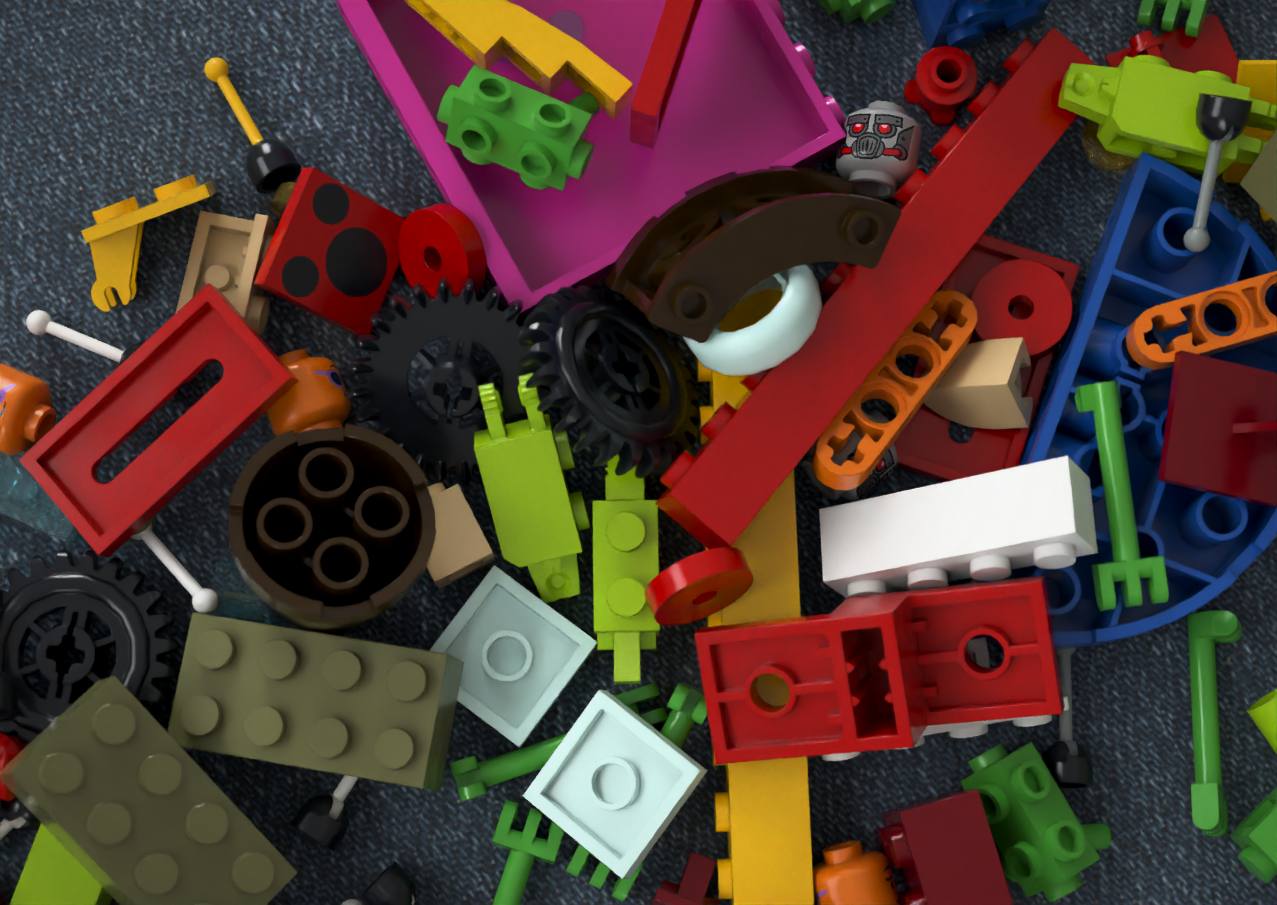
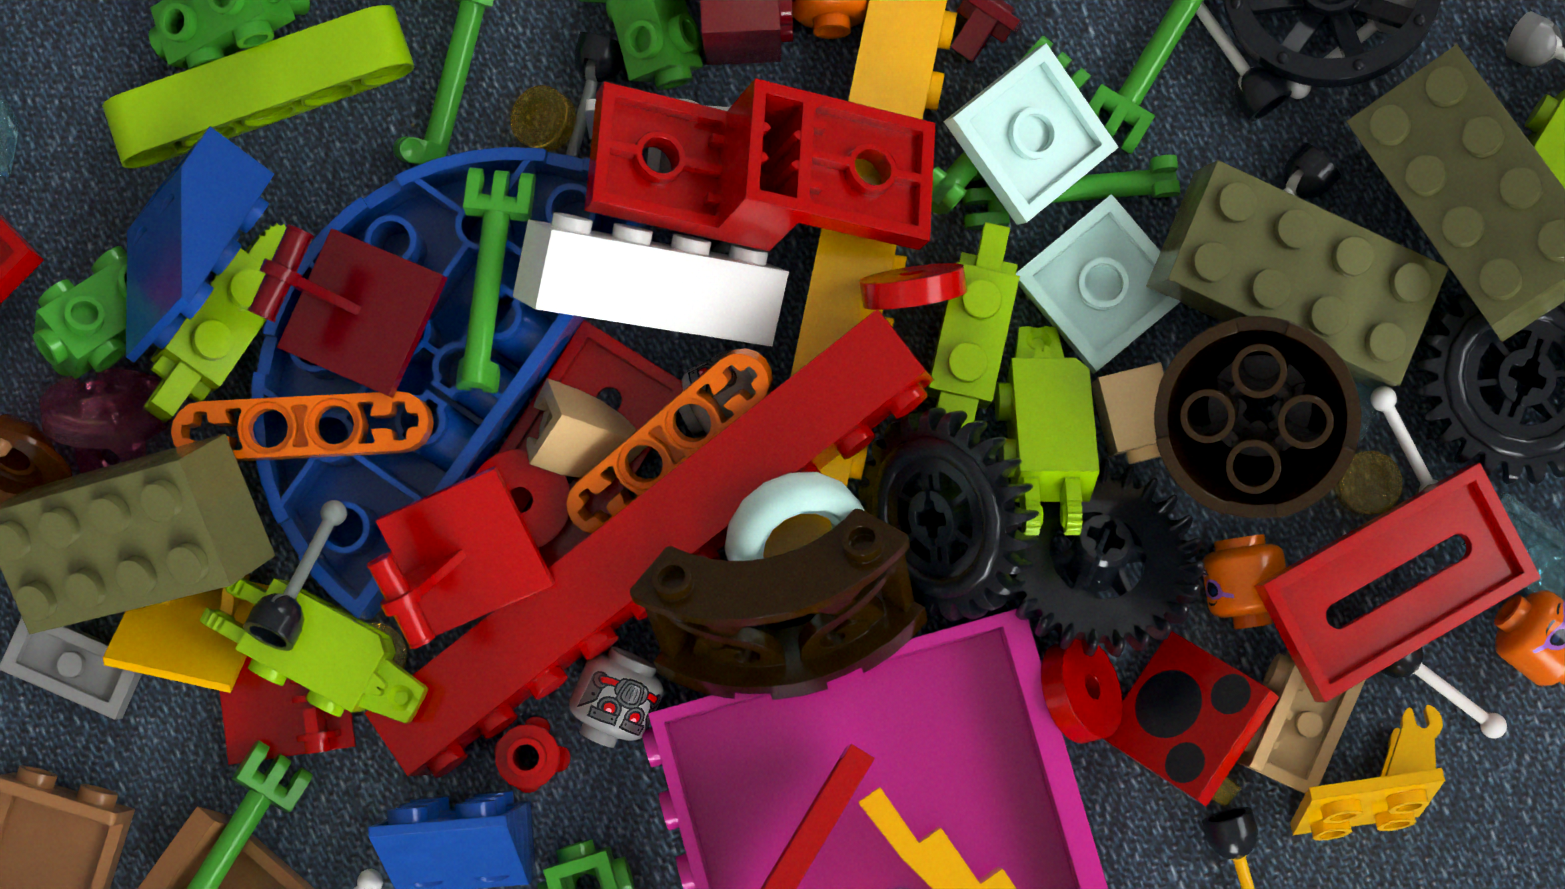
camera: 155 degrees left, 5 degrees up
bright green brick [437,65,600,191] -> none
none -> red plate [366,466,554,649]
none -> clear yellow tile [510,85,576,152]
none -> clear yellow tile [1334,451,1403,516]

